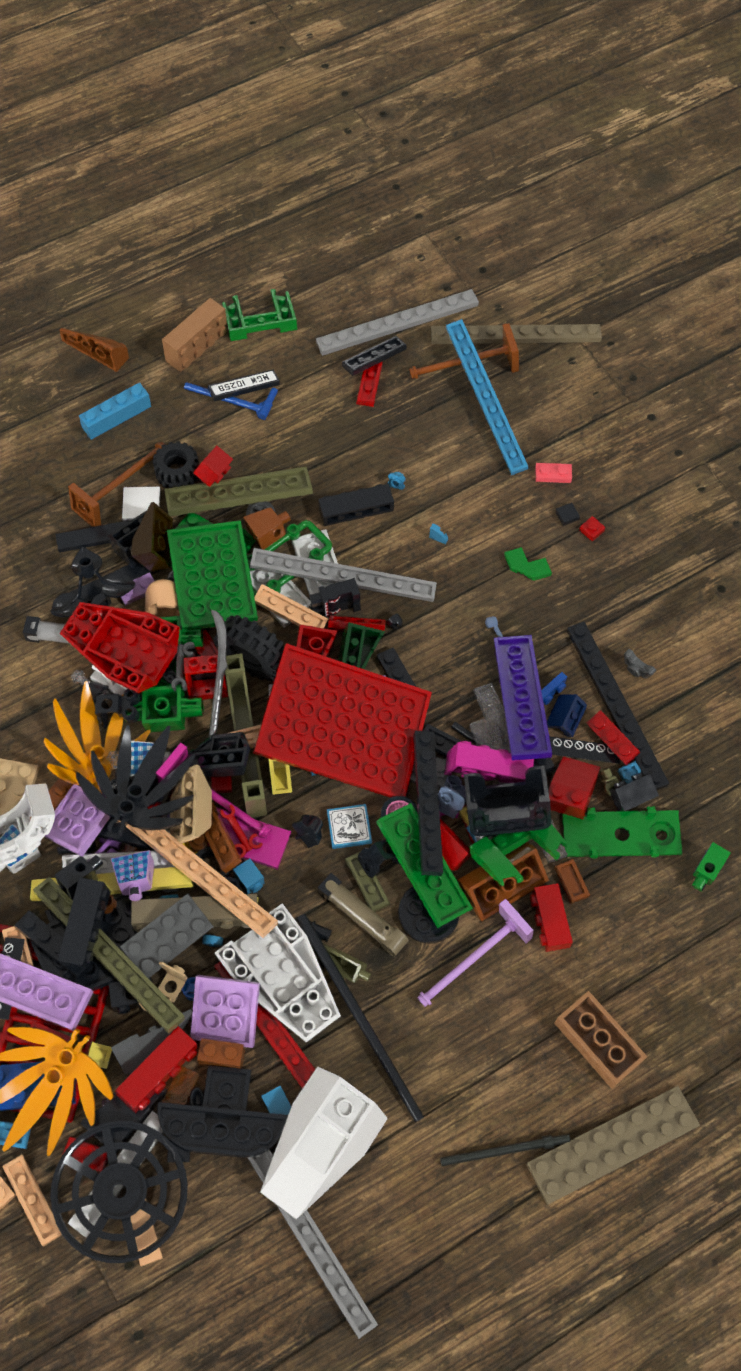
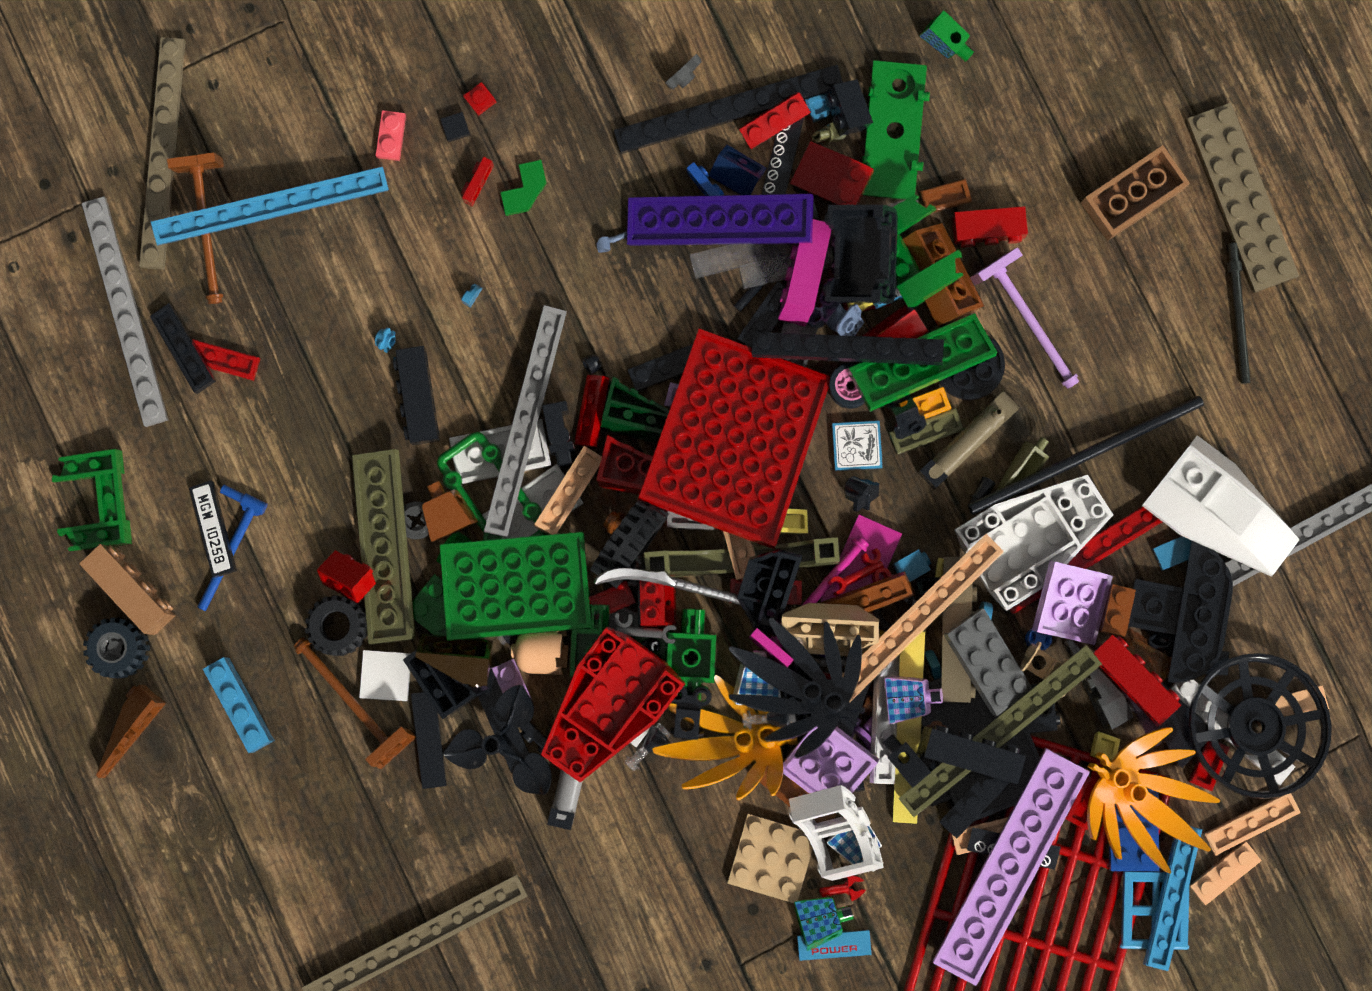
camera: 80 degrees left, 20 degrees up
none -> black wheel [83,618,150,678]
none -> red plate [461,157,494,207]
none -> light orange plate [898,387,951,419]

